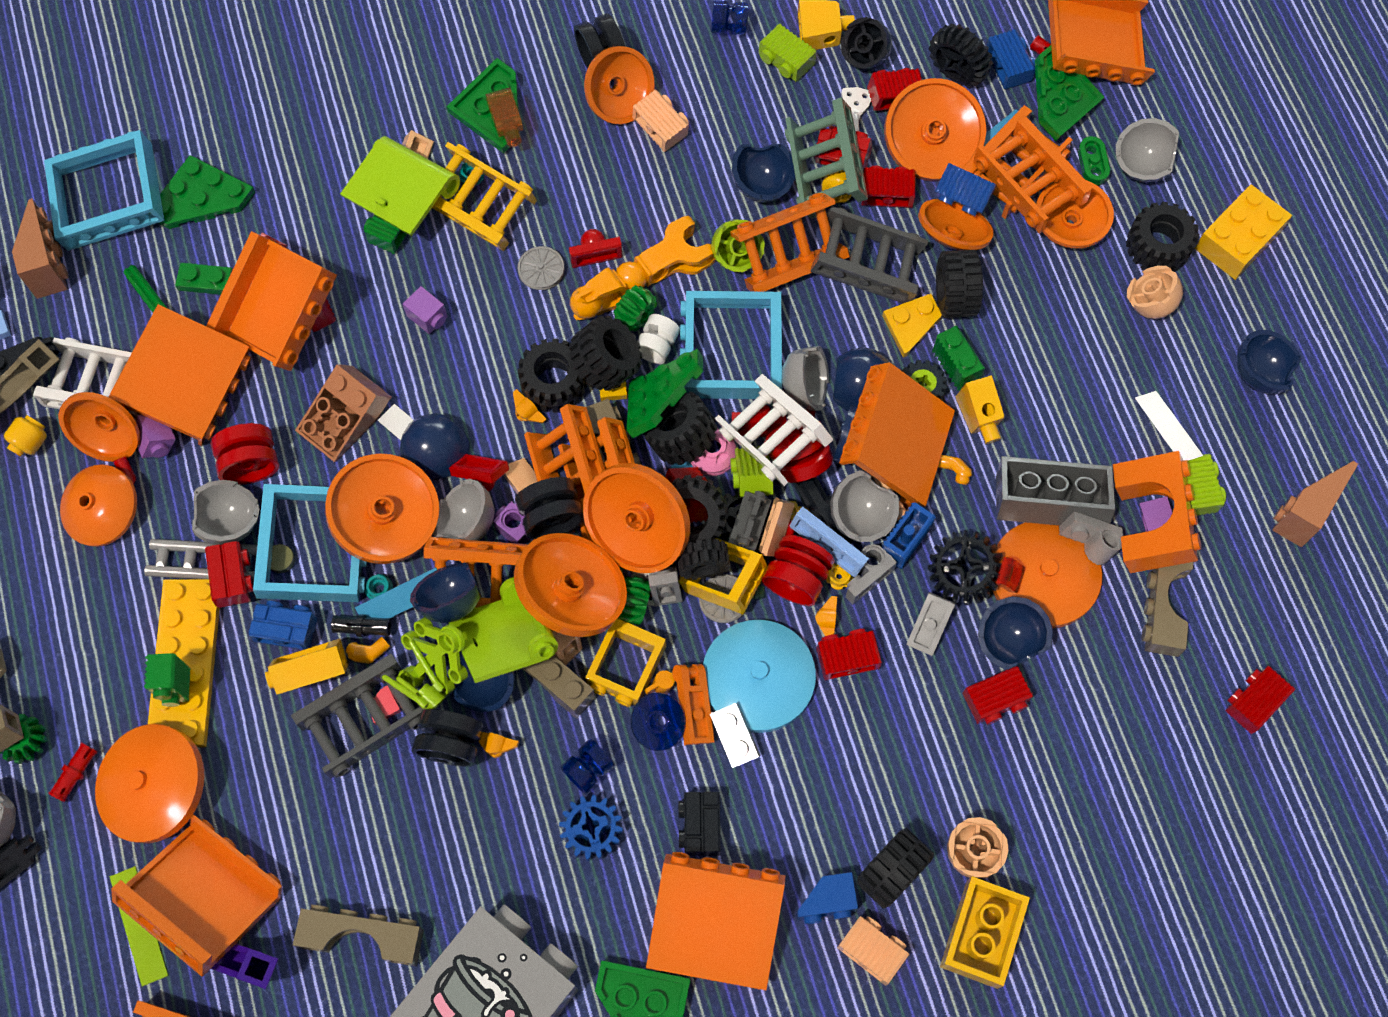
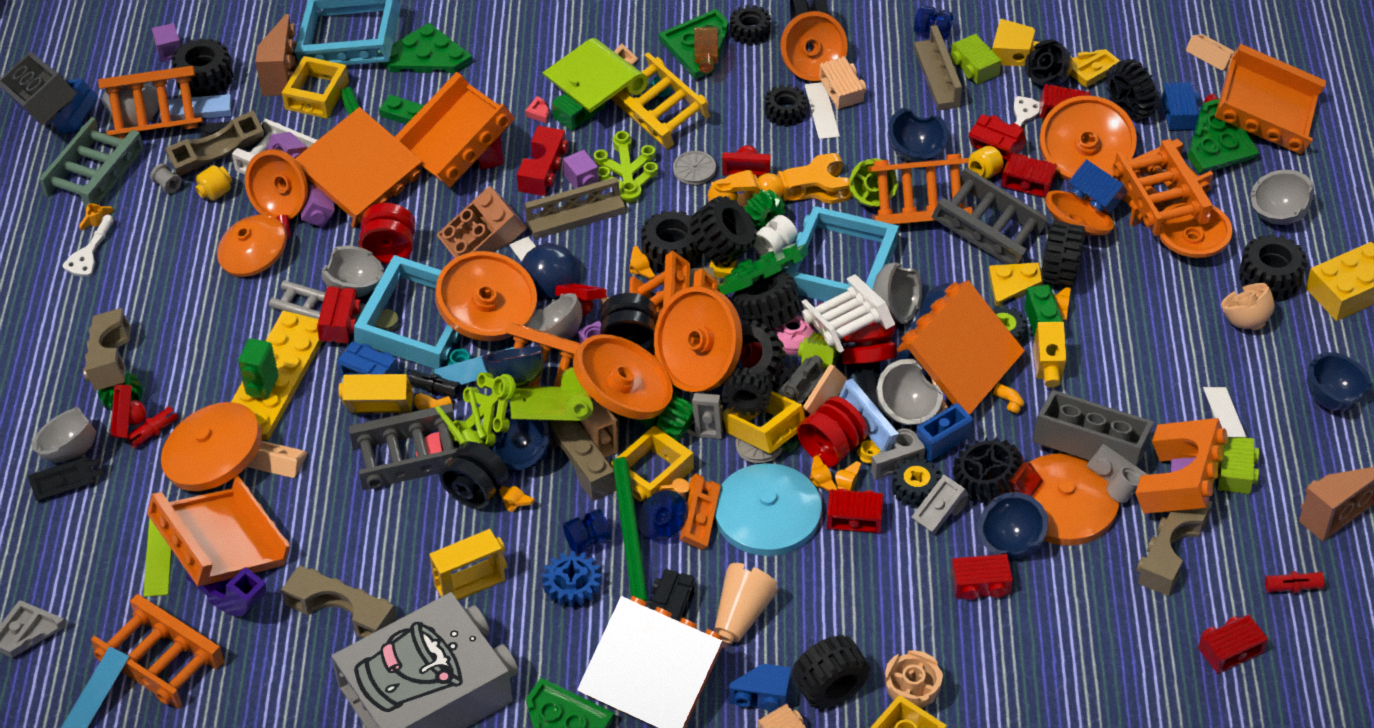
camera: 20 degrees right, 20 degrees down
plate [710,702,760,768] -> none
sand green fence [785,97,868,219] -> none
green plate [1078,136,1110,185] -> none
none -> red tile [110,385,147,438]
none -> light nougat slope [247,441,307,478]
none -> medium lavender brick [267,132,307,159]
none -> yellow window [282,56,349,119]
none -> yellow window [429,529,507,601]
none -> red arch [517,126,569,196]
none -> dark tan fence [524,177,626,240]
none -> coral tile [525,96,549,123]
none -> lime plant [594,131,658,203]
none -> green axle [612,457,648,602]
none -> light nougat cone [714,563,779,644]
none -> black tyre [730,5,771,46]
none -> black tyre [765,84,807,127]
none -> white sticker [804,82,840,139]
none -> light orange piece [809,455,837,491]
none -> black wheel [892,458,941,508]
none -> dark tan fence [913,25,962,111]
none -> light orange piece [1054,287,1071,322]
none -> yellow wing [1070,49,1120,87]
none -> red pin [1265,571,1325,593]

